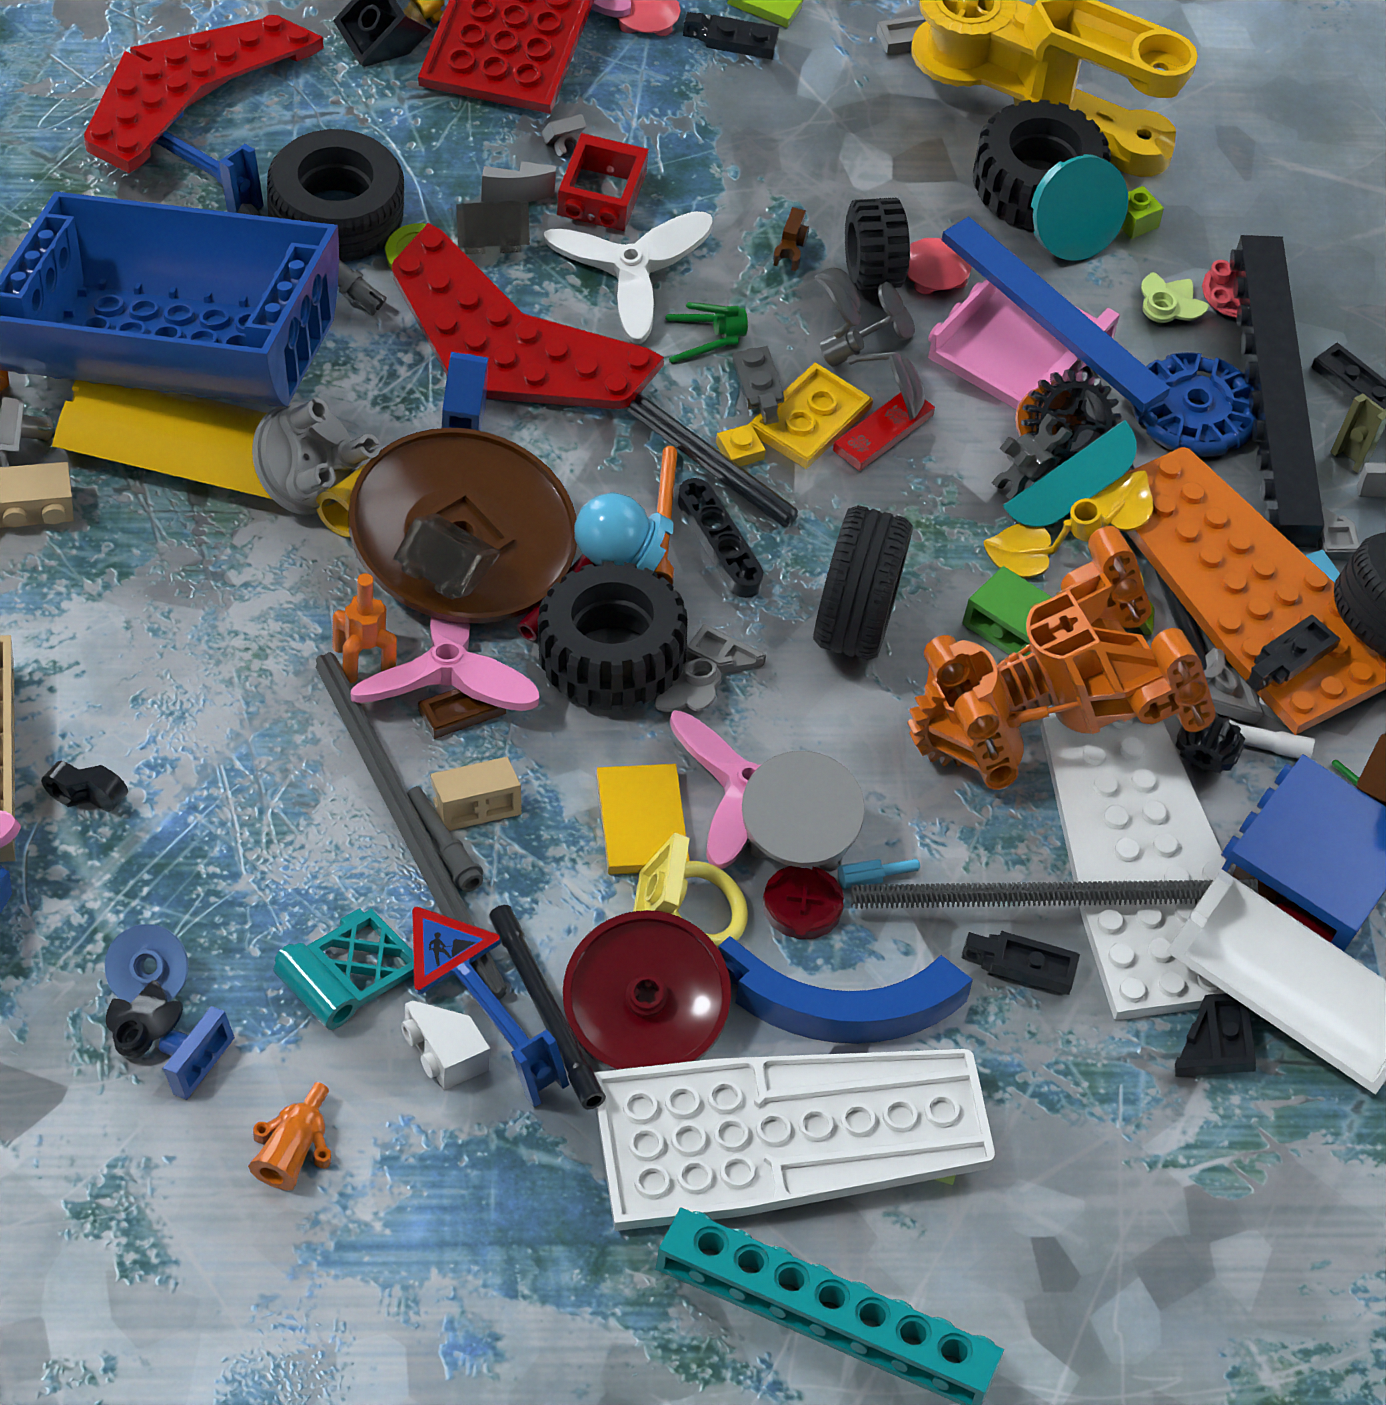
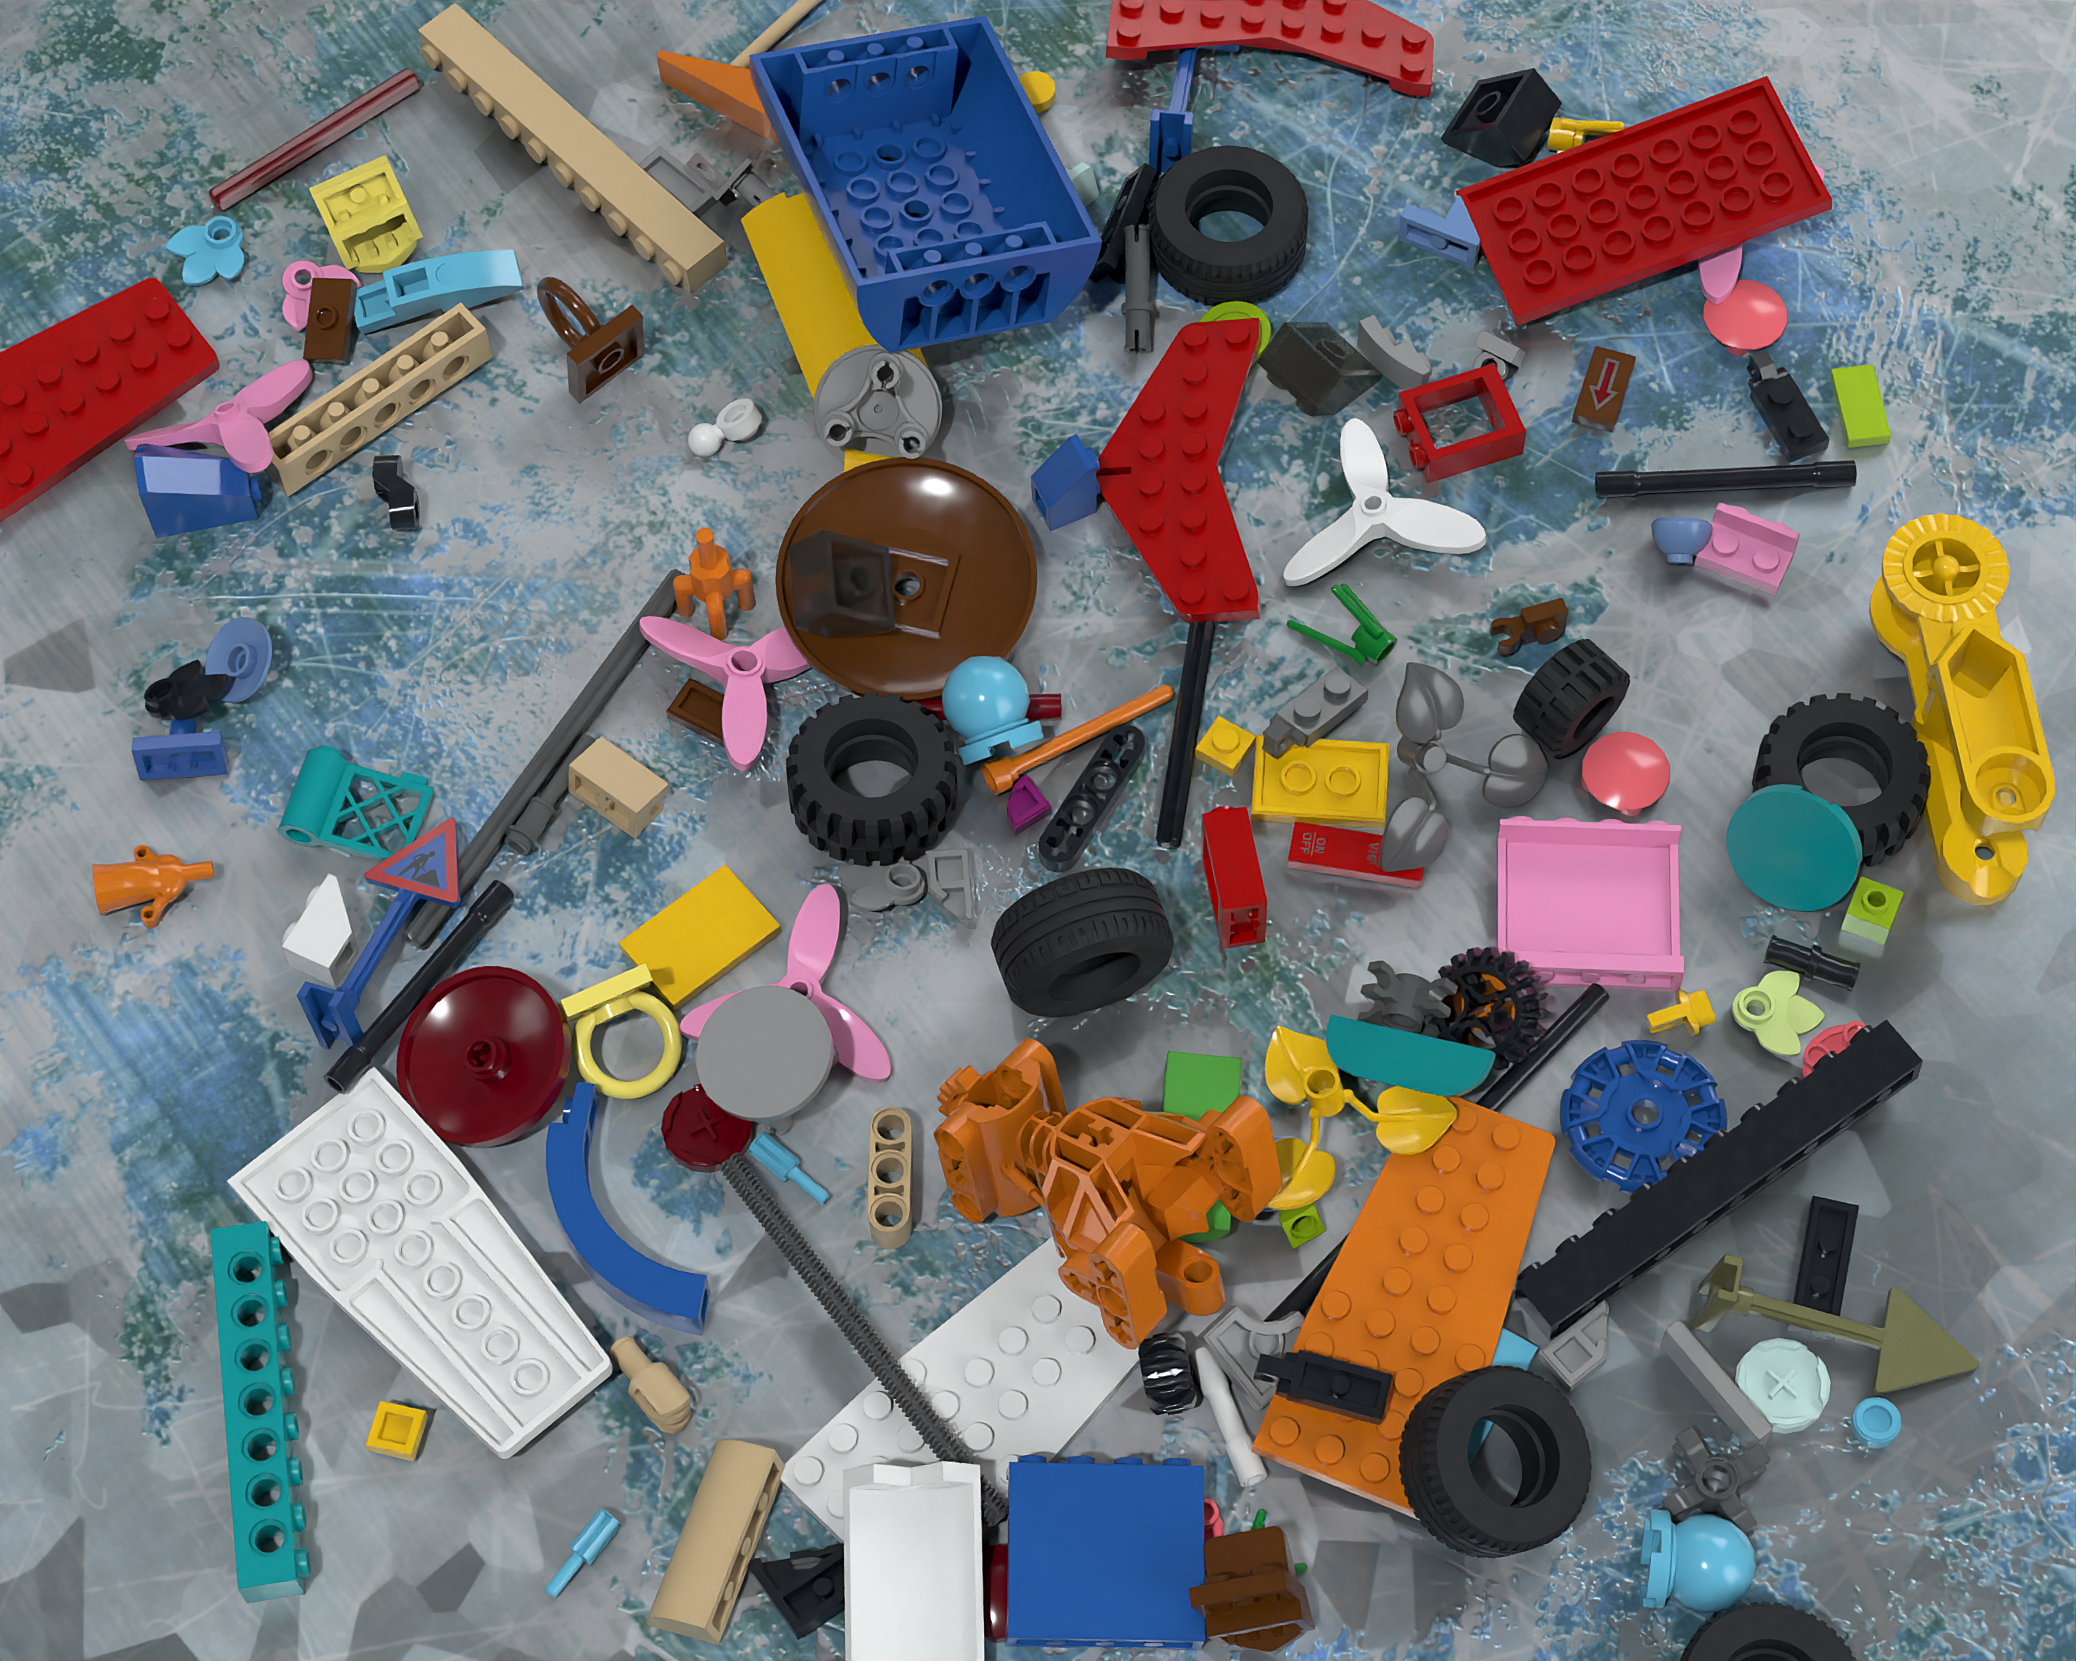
camera: 65 degrees right, 10 degrees up
blue tile [941,216,1170,413] -> none
black hinge [961,931,1080,995] -> none
none -> yellow plate [365,1401,428,1462]
none -> reddish brown tile [537,277,644,404]
none -> medium azure axle [545,1508,622,1598]
none -> tan arm [608,1336,691,1434]
none -> tan brick [646,1439,785,1645]
none -> white plate [688,398,762,457]
none -> tan beam [867,1106,914,1249]
none -> magenta tile [1007,774,1052,836]
none -> red window [1201,806,1268,949]
none -> medium blue slope [1398,195,1480,270]
none -> reddish brown tile [1572,346,1636,433]
none -> black piece [1595,460,1857,498]
none -> yellow piece [1646,989,1716,1037]
none -> medium blue brick [1651,517,1712,565]
none -> bright pink bracket [1695,503,1800,596]
none -> black pin [1763,935,1861,991]

